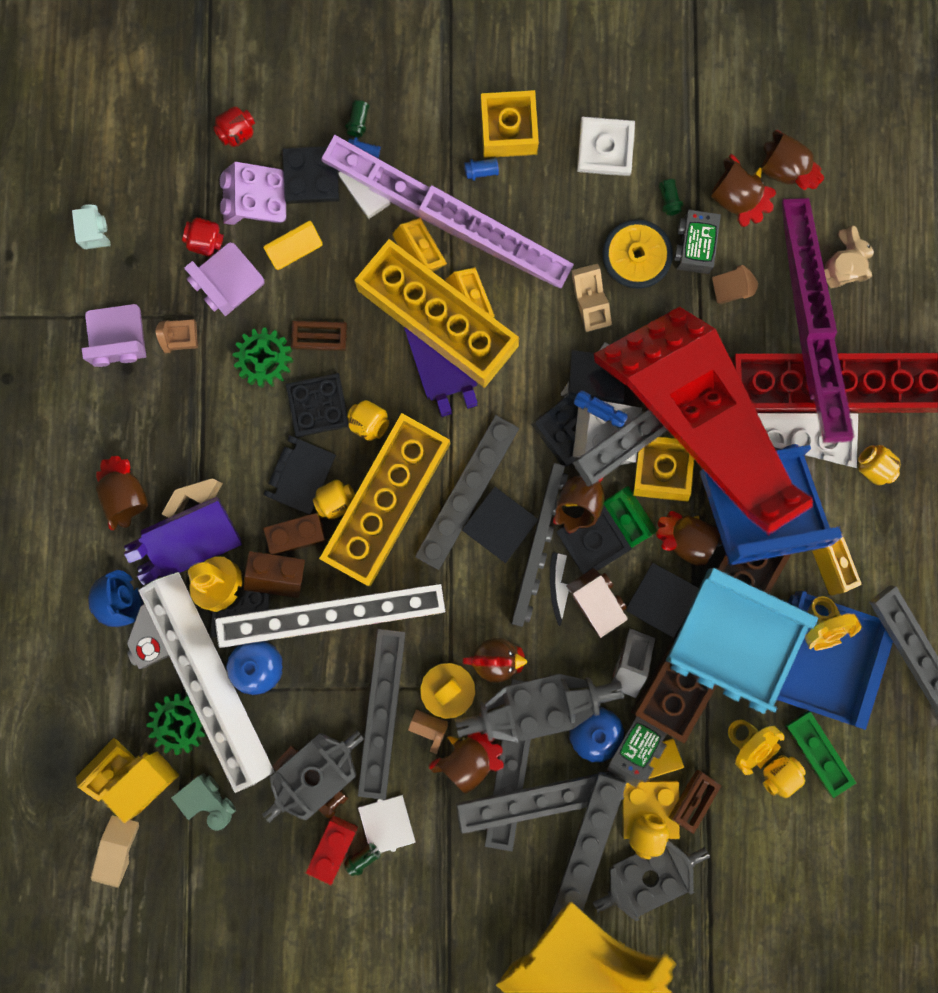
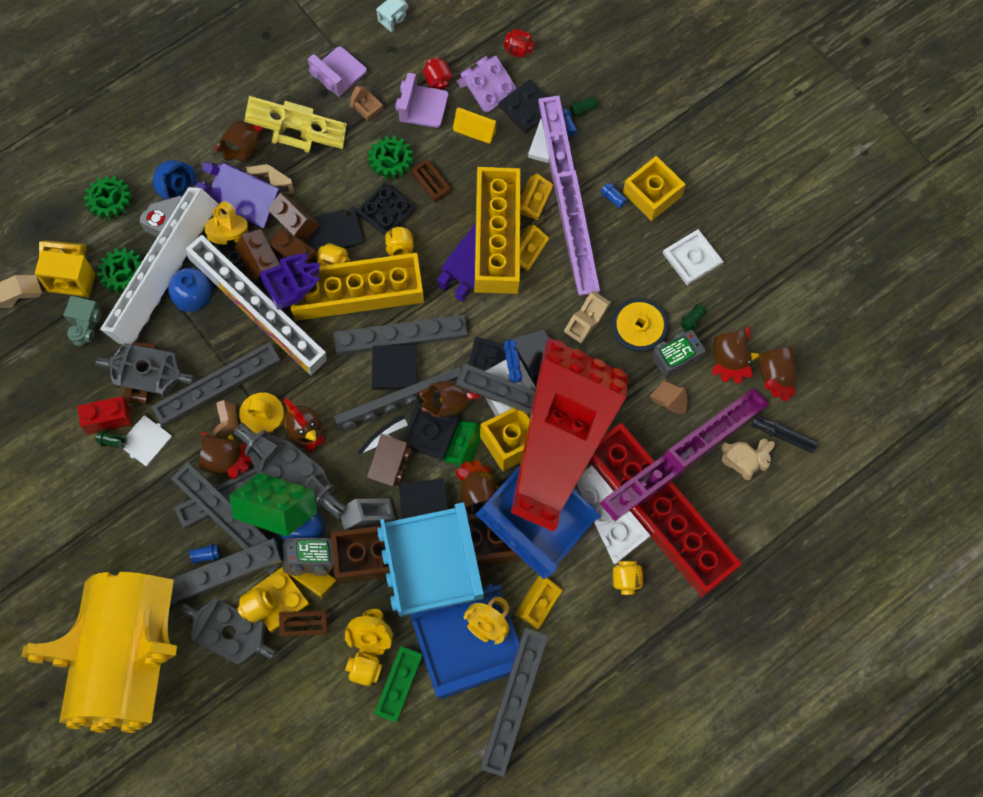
camera: 55 degrees right, 15 degrees down
none -> green gear [84,175,132,221]
none -> blue pin [189,543,221,564]
none -> green brick [229,473,317,537]
none -> light yellow piece [244,96,347,153]
none -> dark purple plate [260,253,319,310]
none -> brick [267,193,320,241]
none -> black axle [751,414,818,453]

